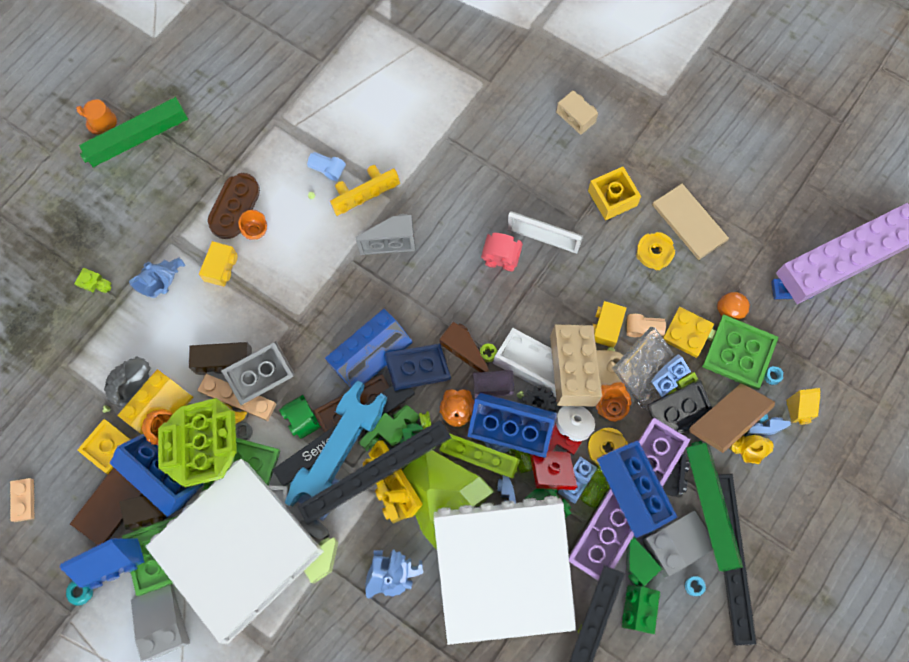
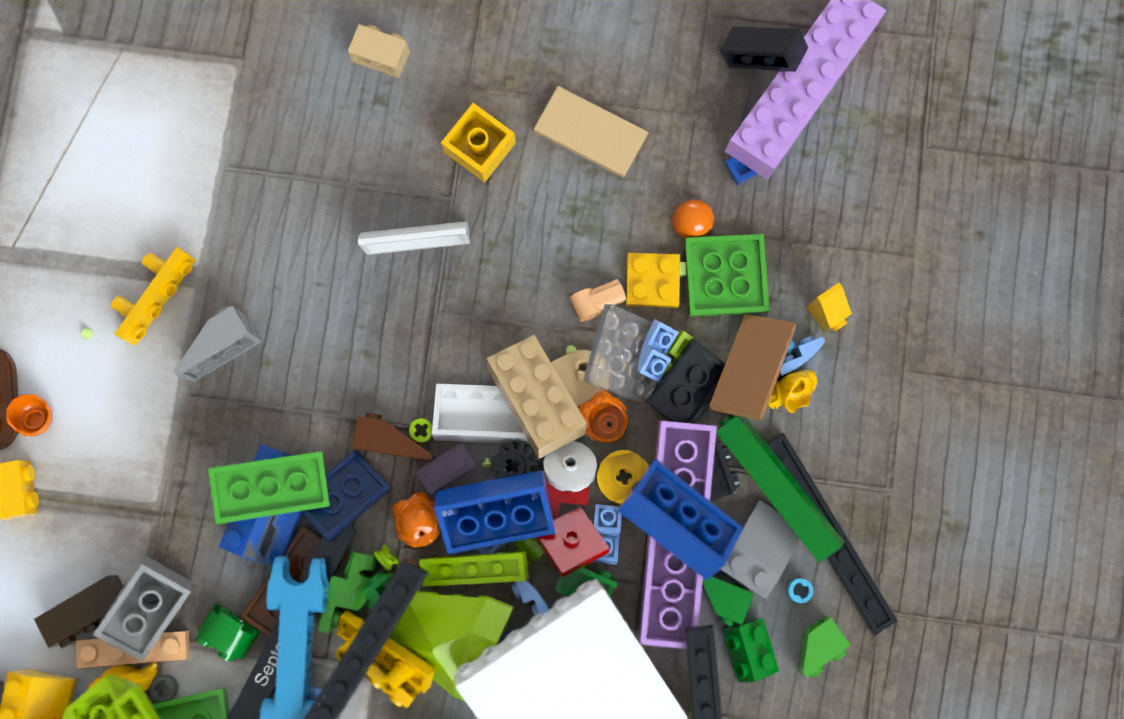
camera: 30 degrees left, 10 degrees up
light blue piece [307,152,346,181] -> none
coral brick [481,233,523,272] -> none
clear neon green piece [580,465,610,509] -> none
yellow brick [593,301,627,348] -> none
yellow plate [636,232,675,270] -> none
medium azure axle [764,366,783,385] -> none
none -> bright green plate [208,451,330,524]
none -> black brick [720,26,808,72]
none -> bright green slope [798,616,851,678]

